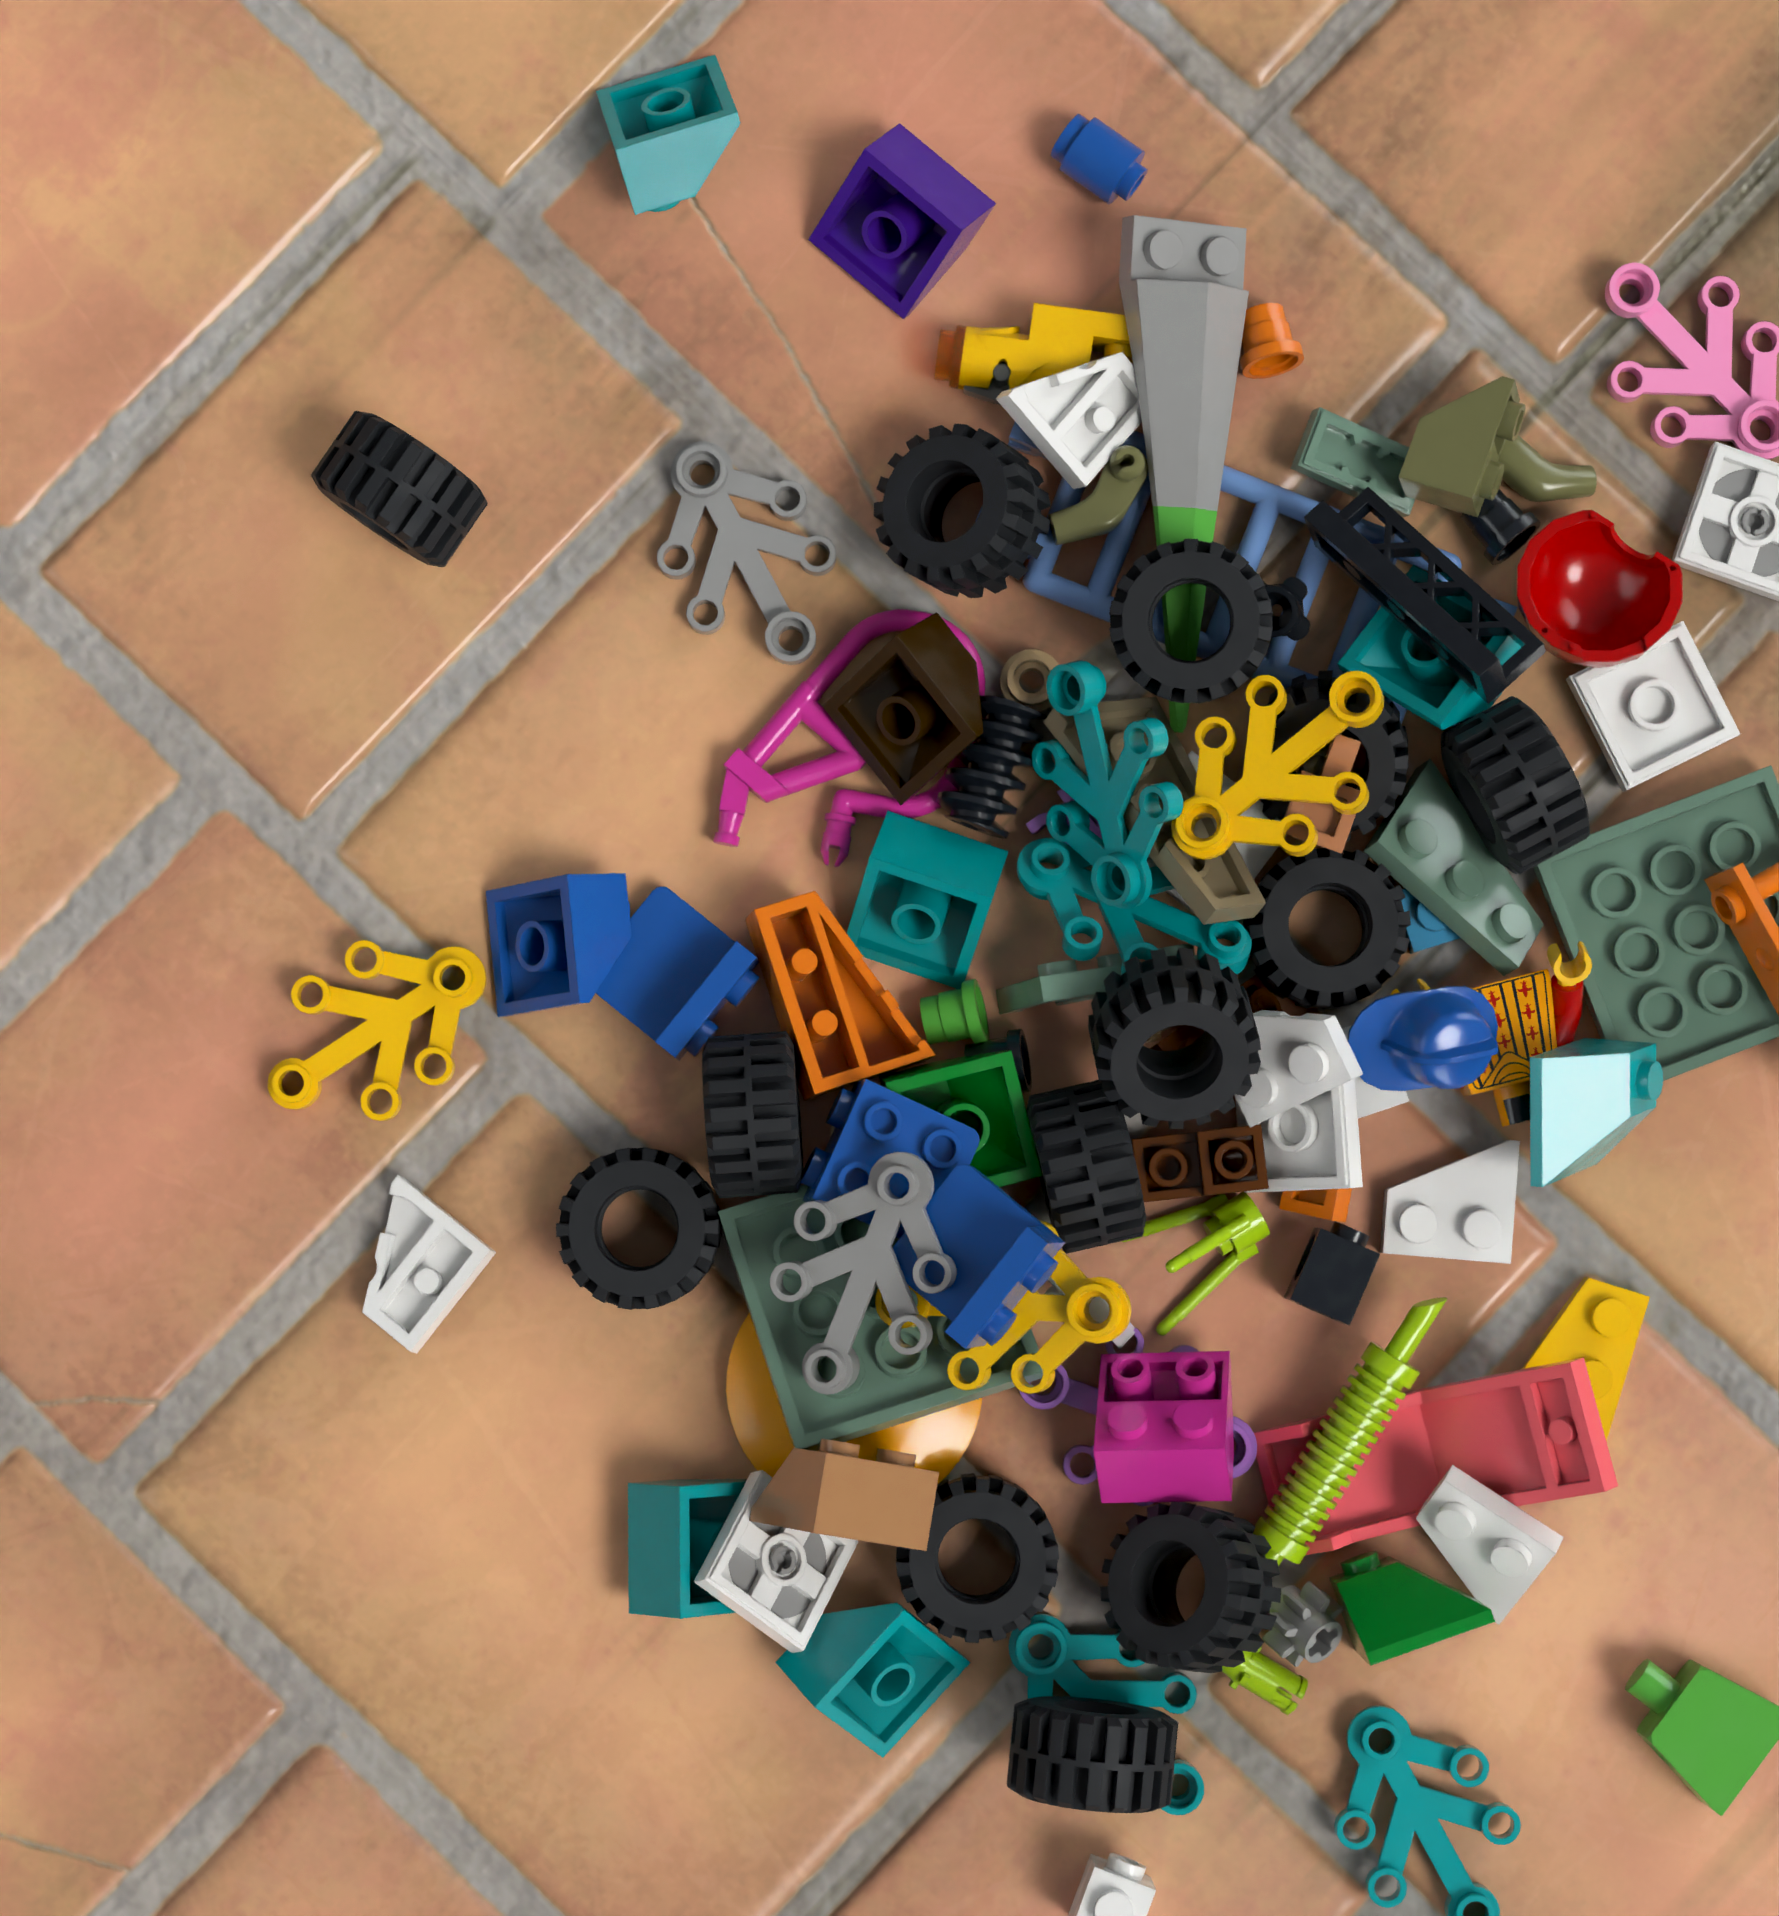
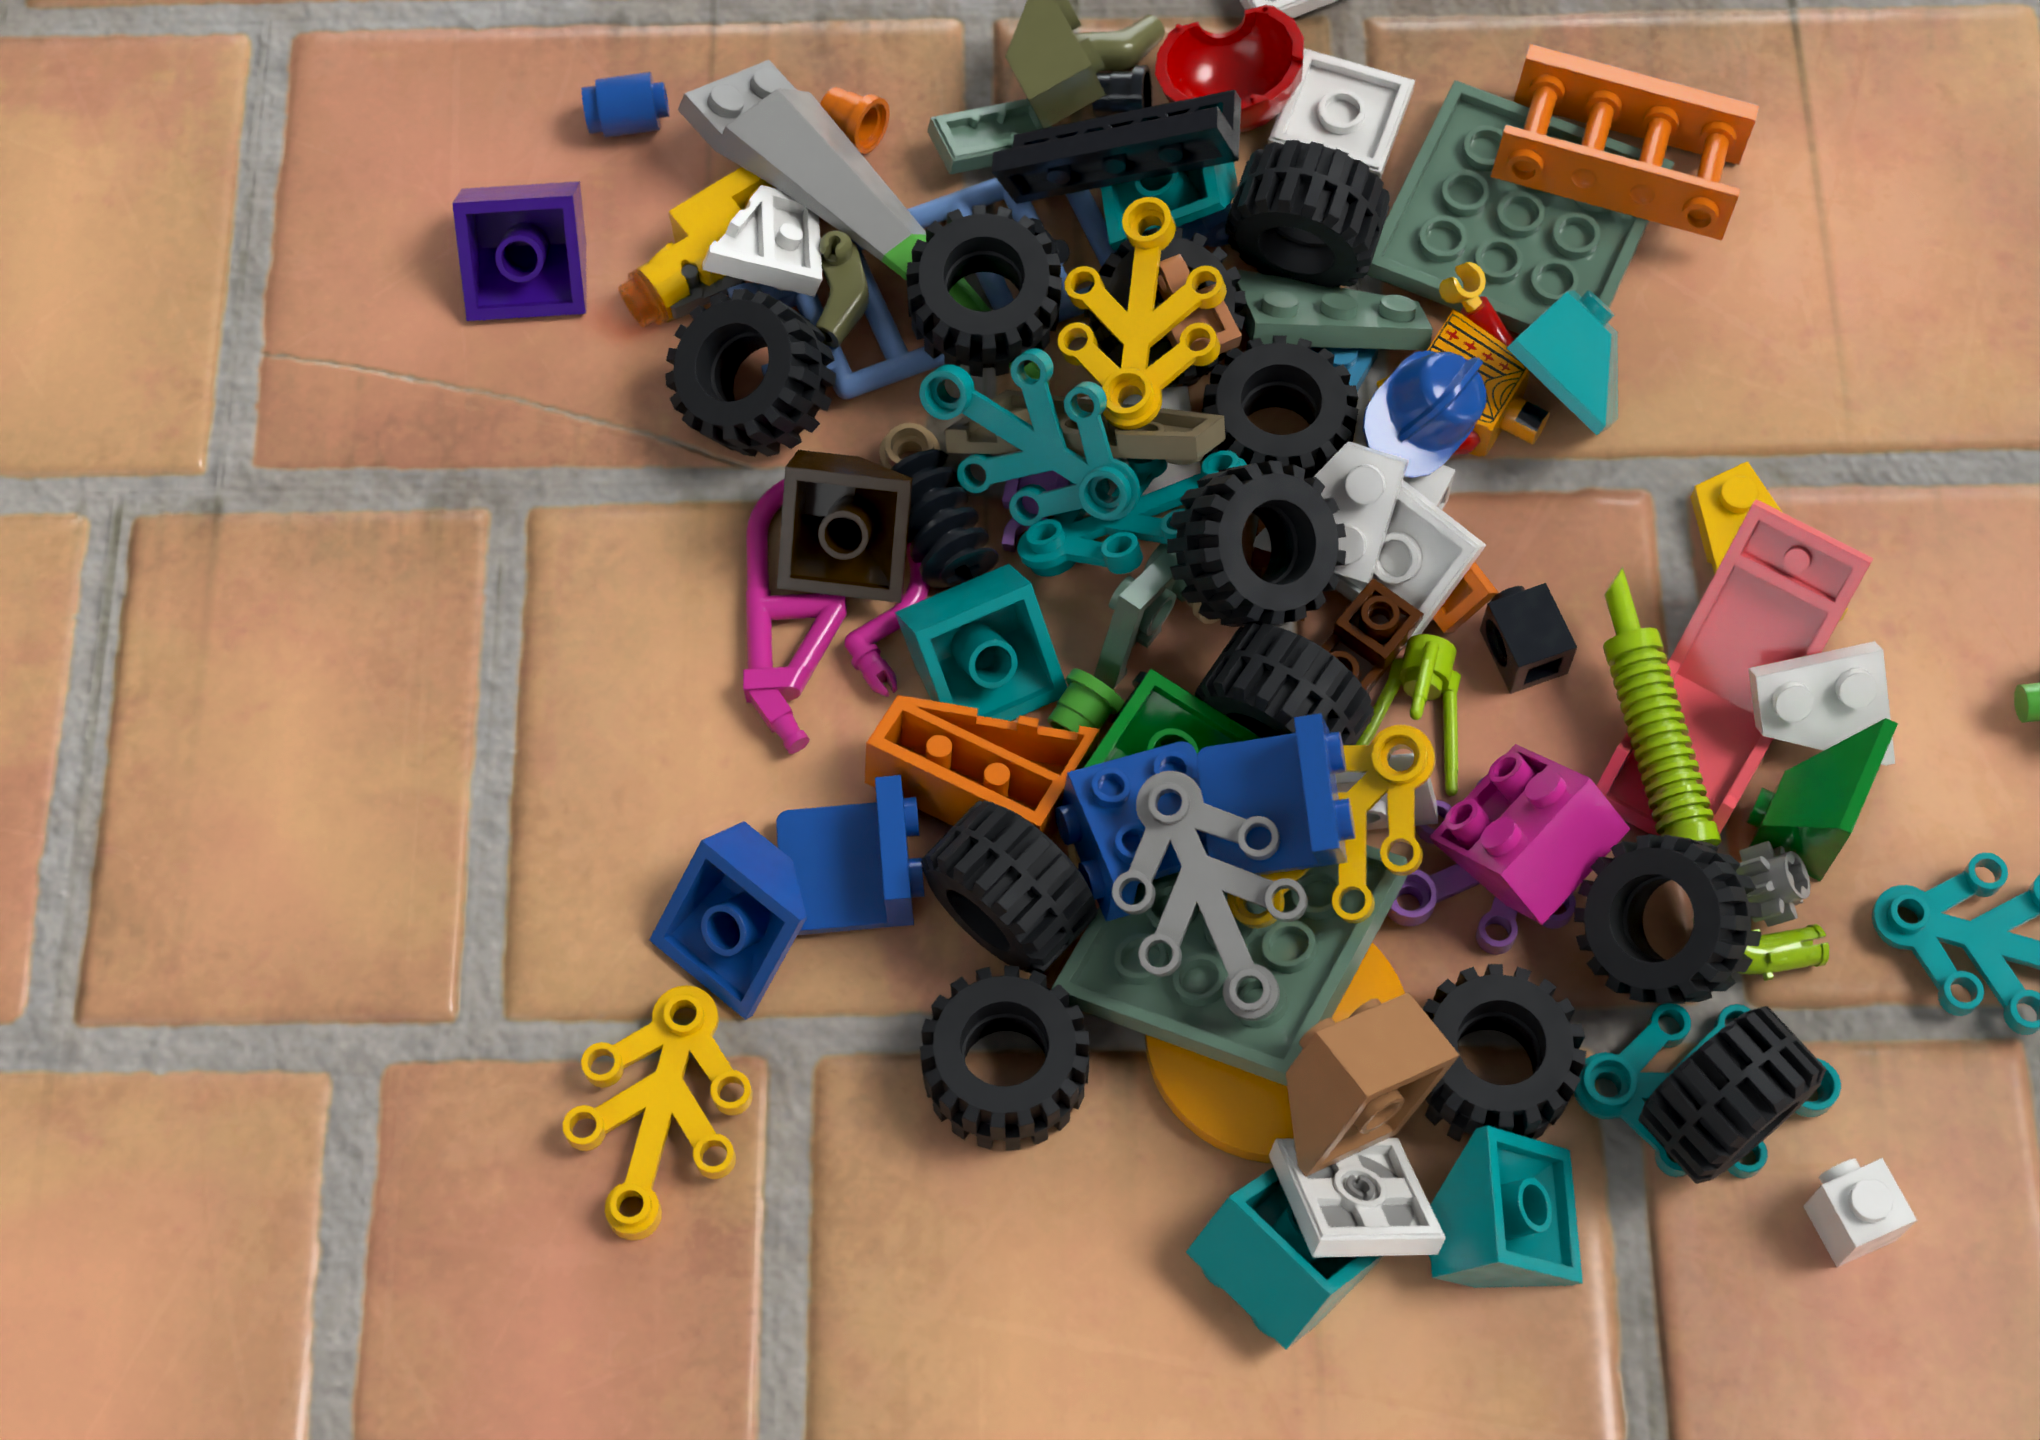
camera: 45 degrees left, 20 degrees down
black tyre [311,411,488,567] -> none
white wing [362,1175,496,1354] -> none
teal slope [596,55,741,215] -> none
light grey plant [657,441,836,665] -> none
white wing [1380,1140,1520,1264] -> none

